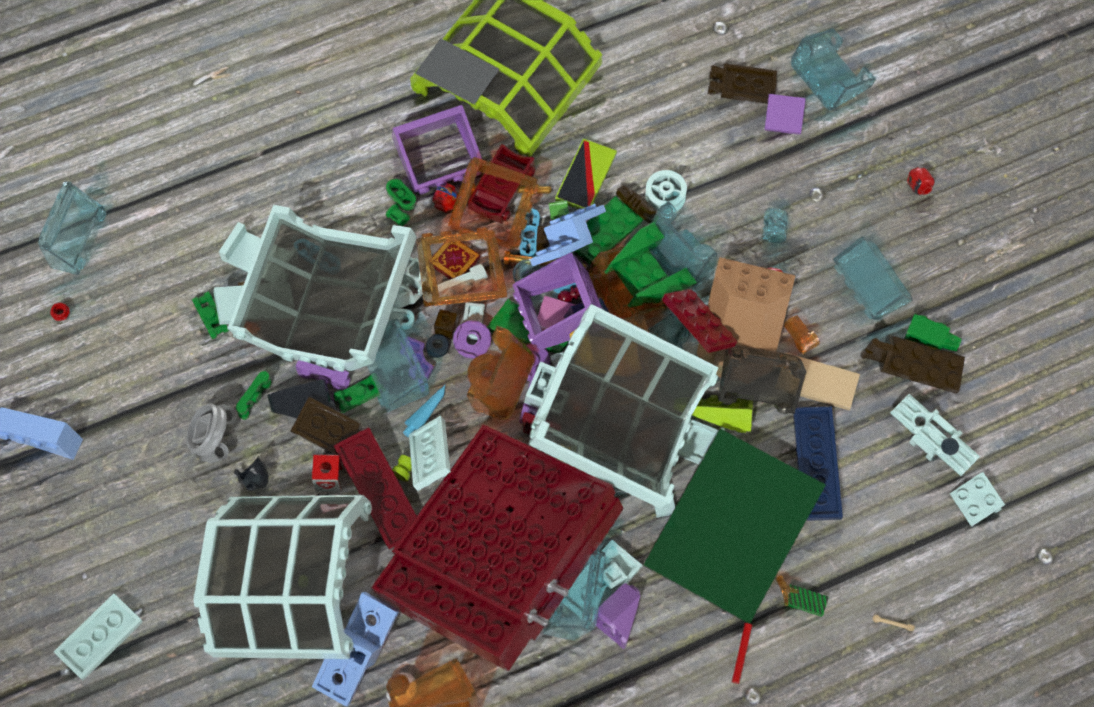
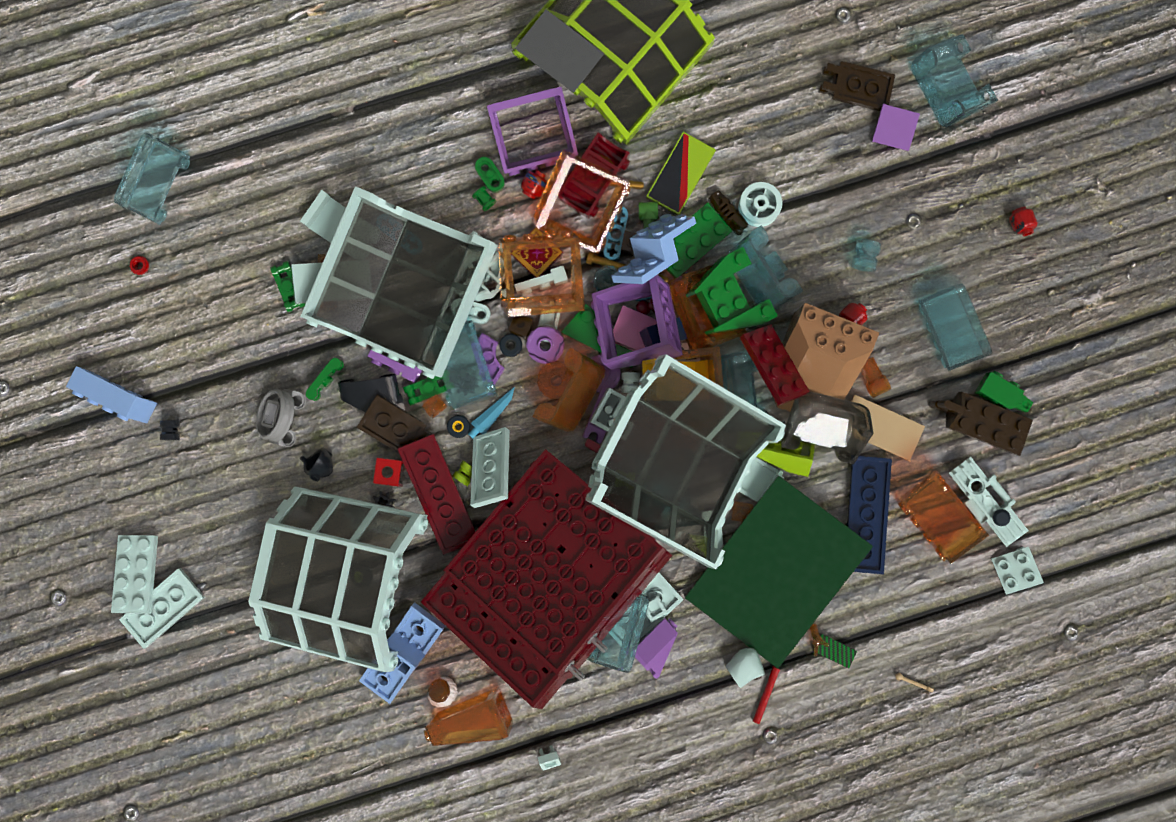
camera: 10 degrees right, 20 degrees up
none -> light aqua plate [111,535,158,614]
none -> black wheel [160,420,180,440]
none -> clear orange slope [422,395,447,418]
none -> black wheel [447,415,470,438]
none -> light aqua piece [725,648,765,688]
none -> clear orange tile [731,501,753,522]
none -> clear orange windscreen [898,470,989,564]

